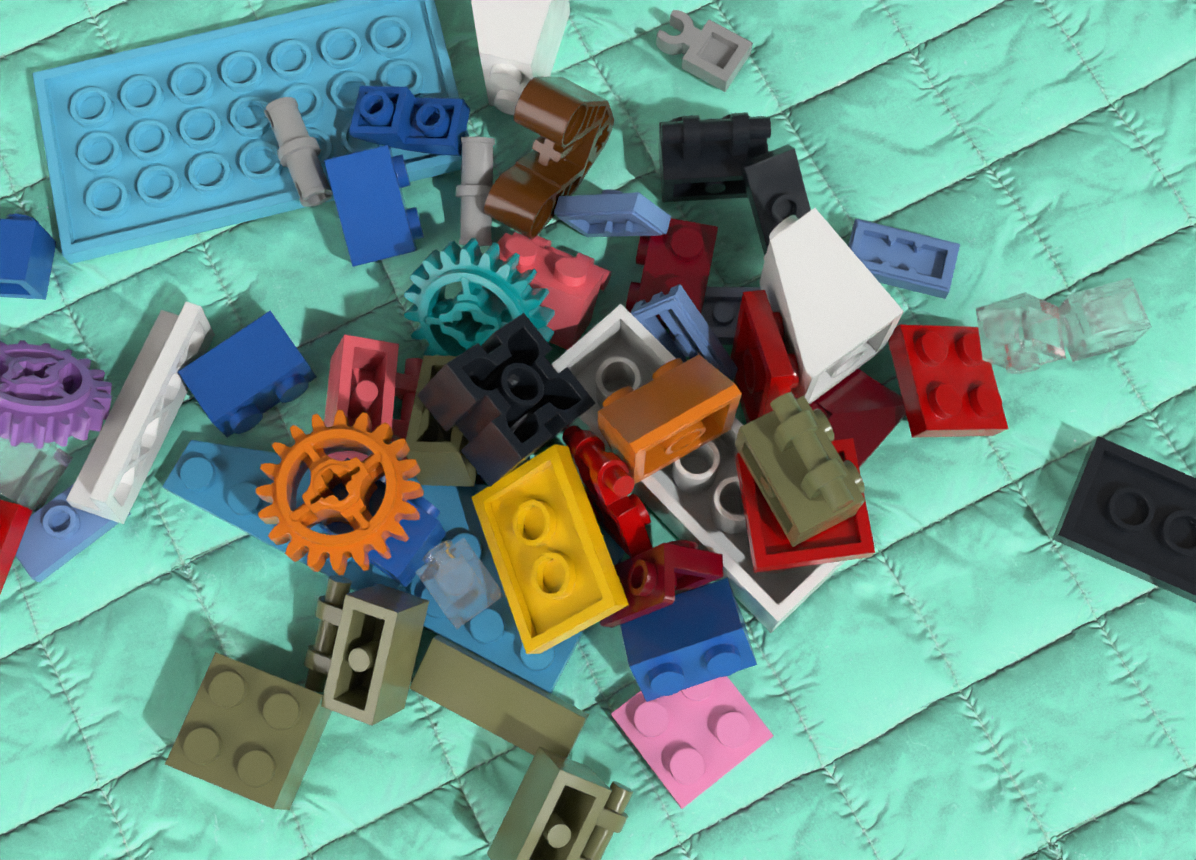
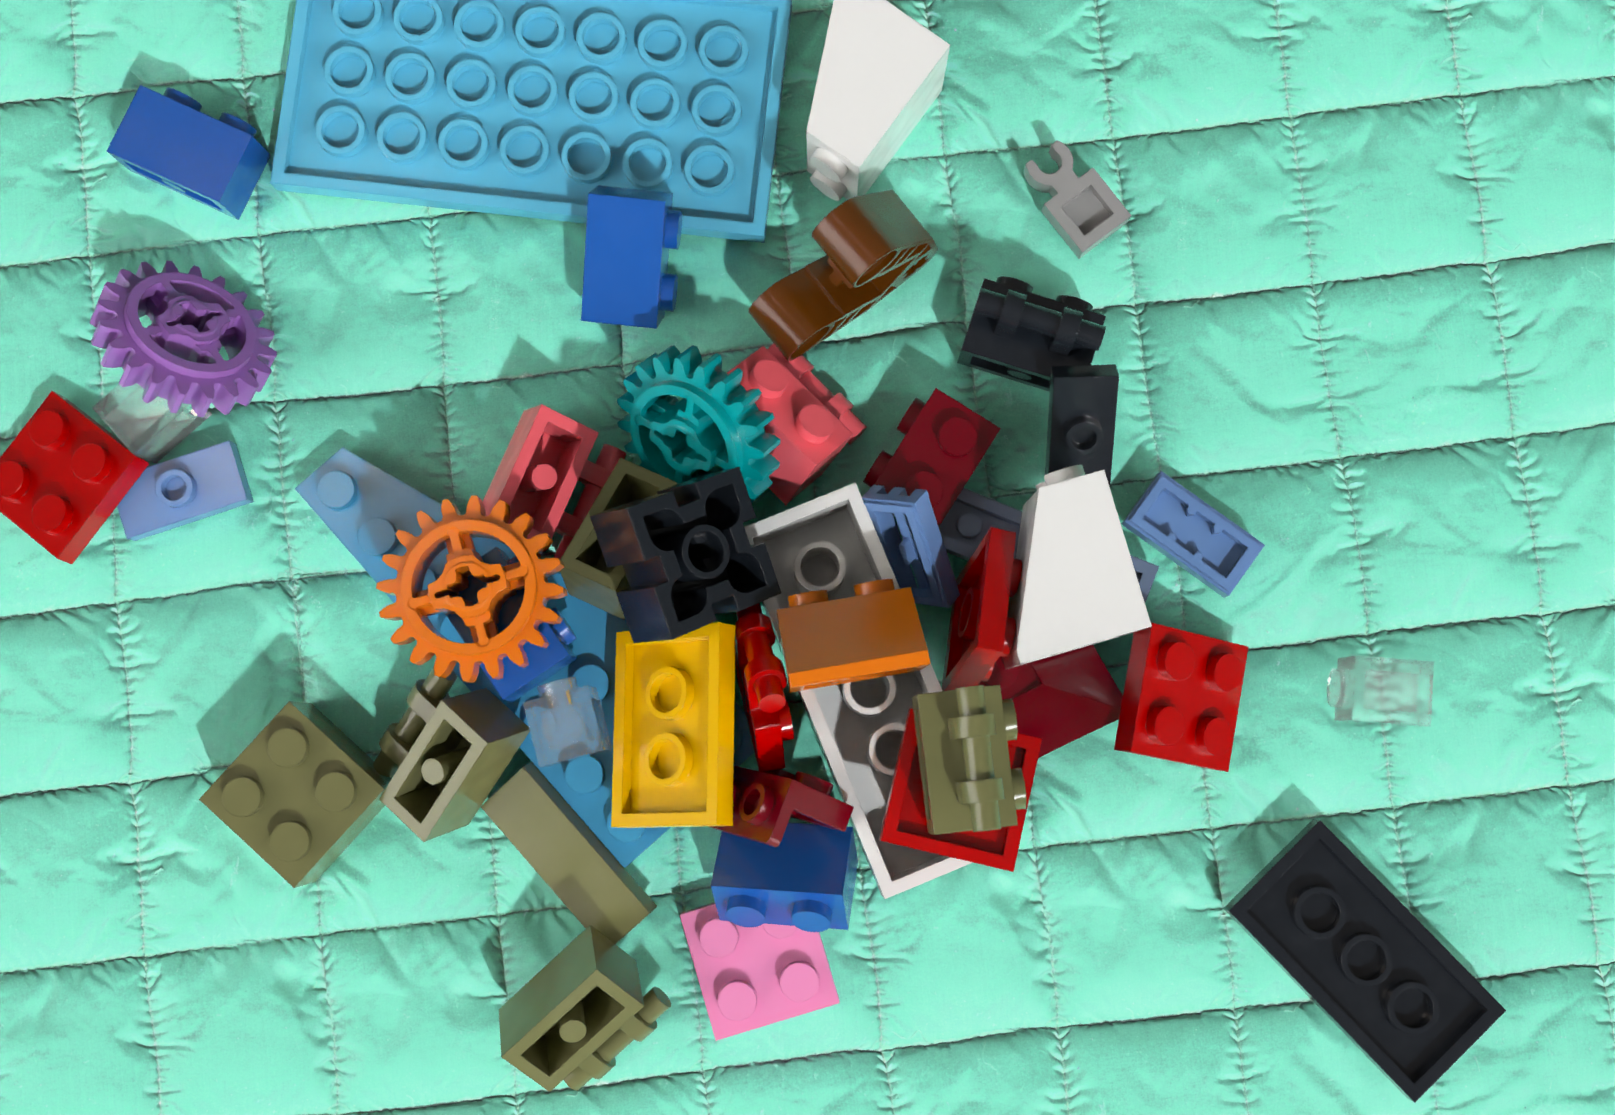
camera: 20 degrees right, 10 degrees up
white fence [66,302,215,524] -> none
blue brick [178,311,317,438] -> none
light grey pin [264,97,333,207] -> none
blue slope [349,86,470,156] -> none
light grey pin [456,137,495,246] -> none
medium blue plate [554,189,671,237] -> none
clear brick [976,292,1066,374] -> none

